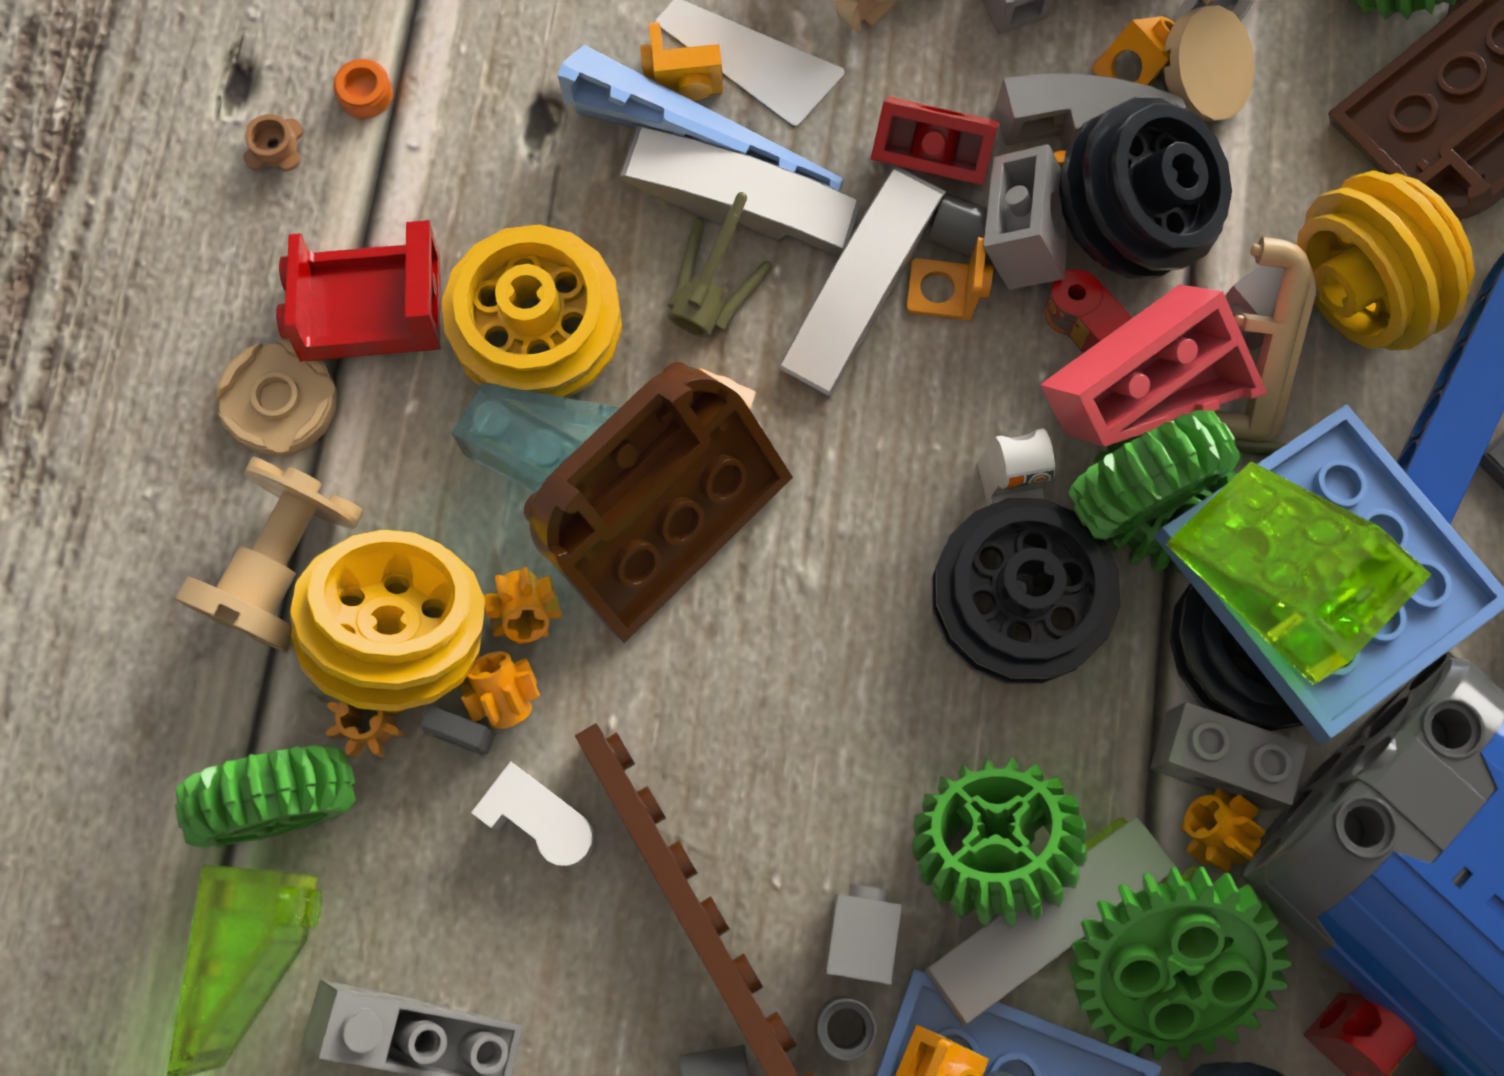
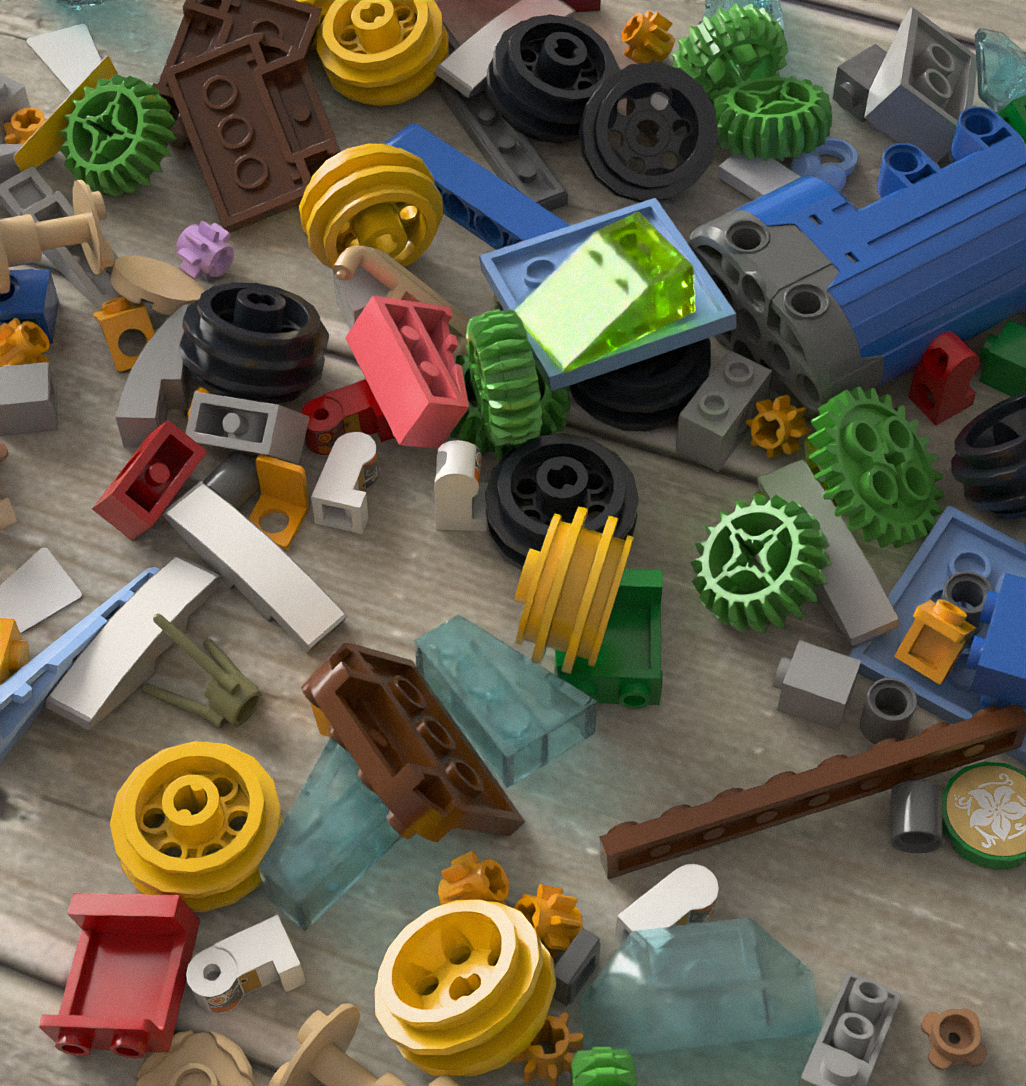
camera: 75 degrees left, 20 degrees down
none -> lavender gear [176,221,234,281]
none -> white leg [186,915,307,1014]
none -> white leg [311,432,379,534]
none -> clear light blue wedge [414,614,597,789]
none -> yellow wheel [514,506,634,674]
none -> green panel [554,568,663,709]
none -> clear light blue wedge [580,918,821,1054]

